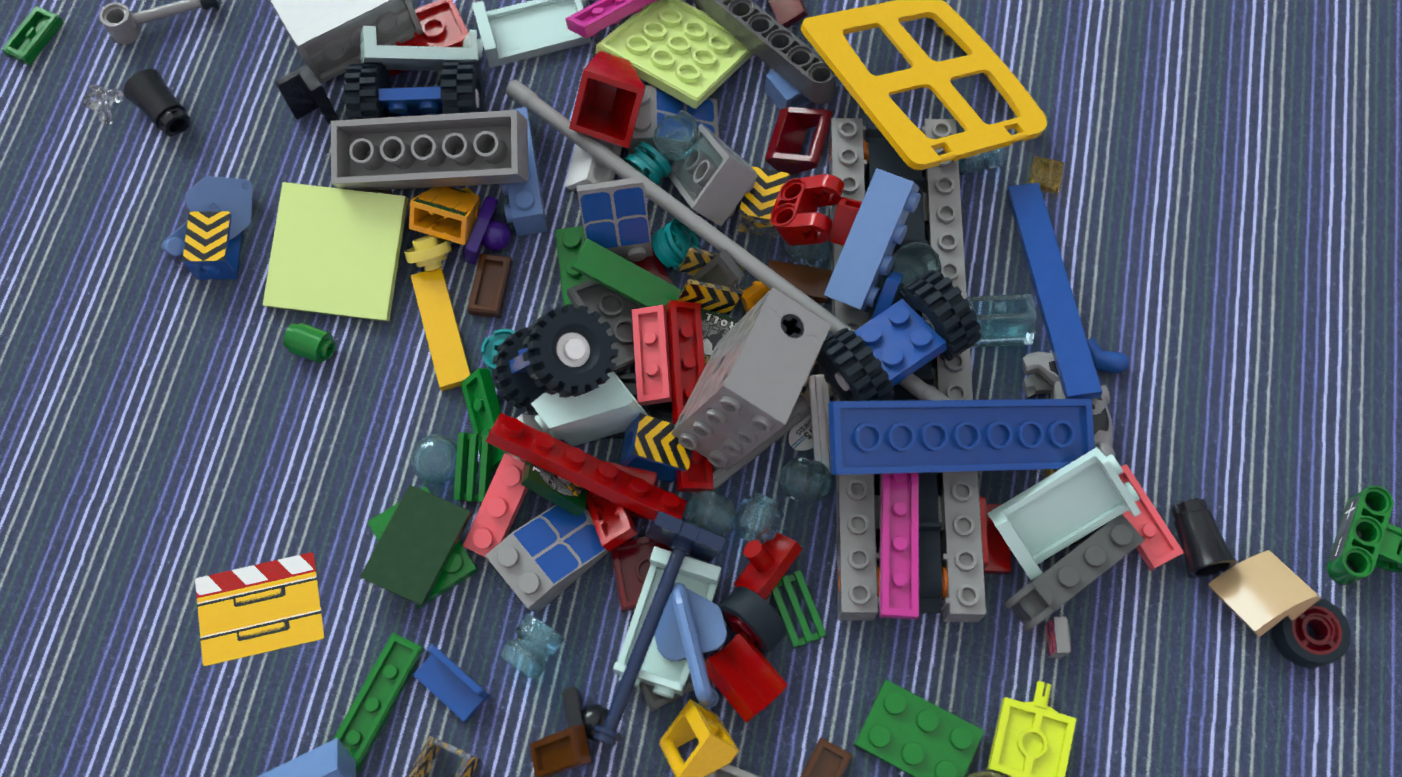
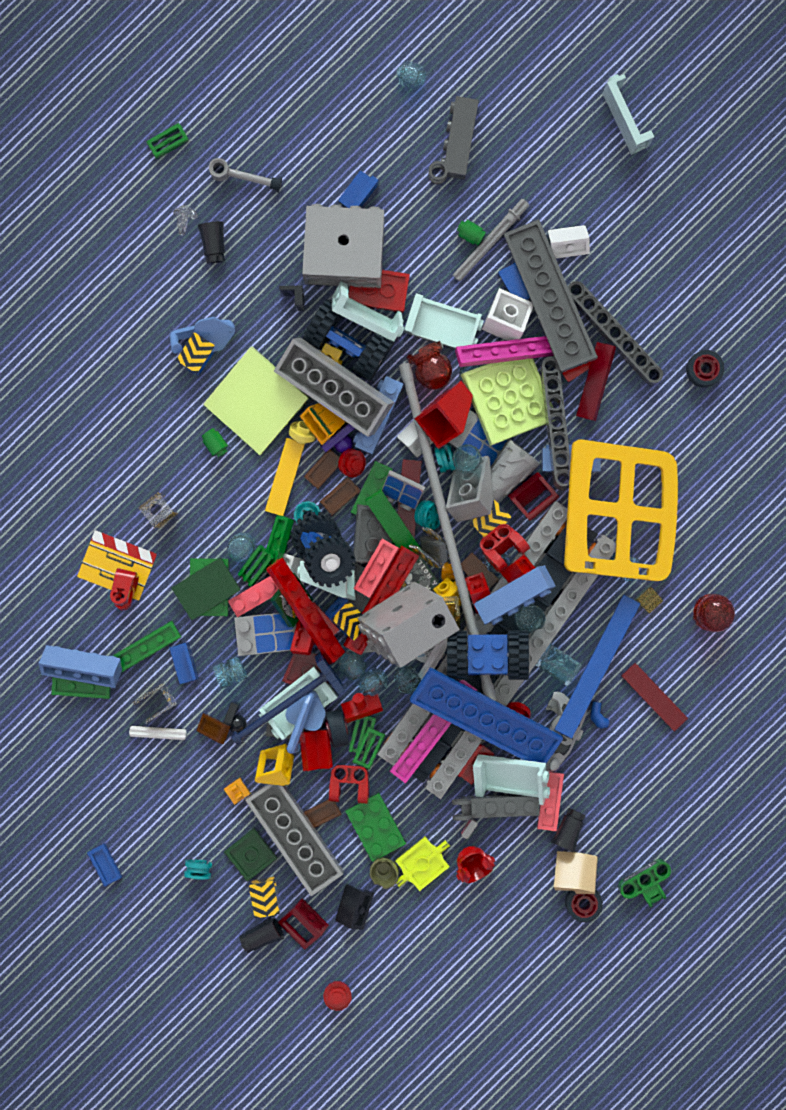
camera: 35 degrees right, 20 degrees up
blue tile [871,271,904,319] -> none
none -> red piece [110,568,139,611]
none -> clear piece [138,492,178,528]
none -> reddish brown tile [319,477,361,516]
none -> red piece [329,765,370,804]
none -> red plate [338,449,366,478]
none -> green tile [352,726,386,770]
none -> clear red tile [406,341,453,390]
none -> red helmet [456,846,495,884]
none -> red panel [465,572,490,614]
none -> light grey cone [491,439,540,502]
none -> dark red tile [621,662,688,732]
none -> clear red tile [693,594,735,632]

